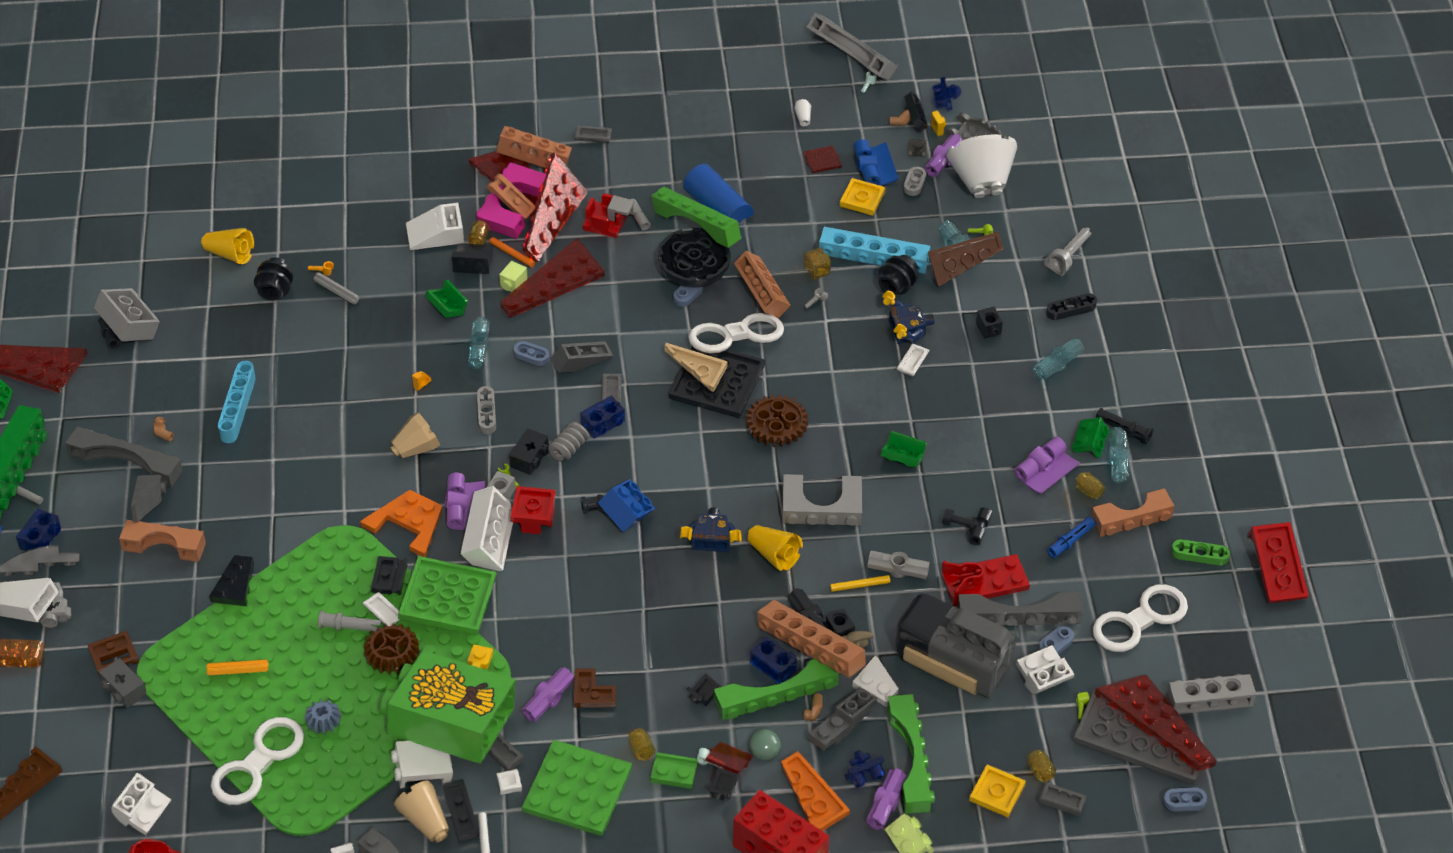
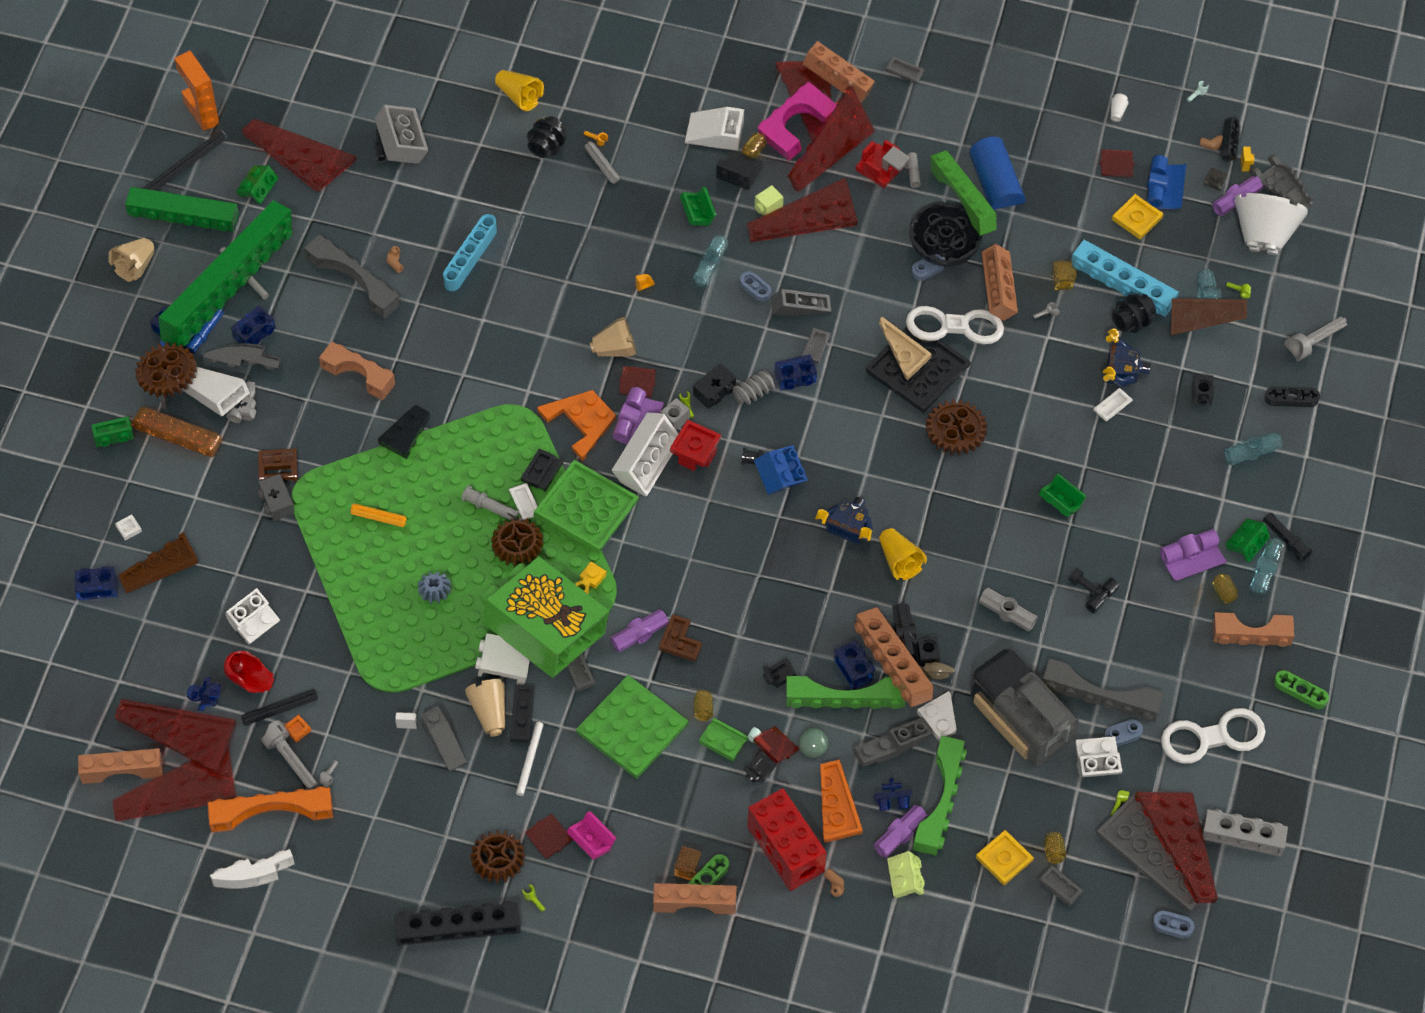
camera: 20 degrees right, 10 degrees up
dark grey slope [131,474,167,523] -> none
white bar [211,717,304,805] -> none
light grey beam [477,386,496,434] -> none
nougat plate [487,174,536,220] -> none
orange bar [489,237,535,268] -> none
white tile [497,769,522,795] -> none
light grey arch [783,474,862,526] -> none
medium nougat arm [804,694,823,722] -> none
light grey arch [807,12,898,80] -> none
yellow bar [830,575,890,592] -> none
light grey plate [904,167,926,196] -> none
clear blue hips [932,77,961,111] -> none
red plate [941,554,1030,606] -> none
blue pin [1047,516,1096,558] -> none
red plate [1247,522,1309,604] -> none
none -> clear red piece [619,366,656,398]

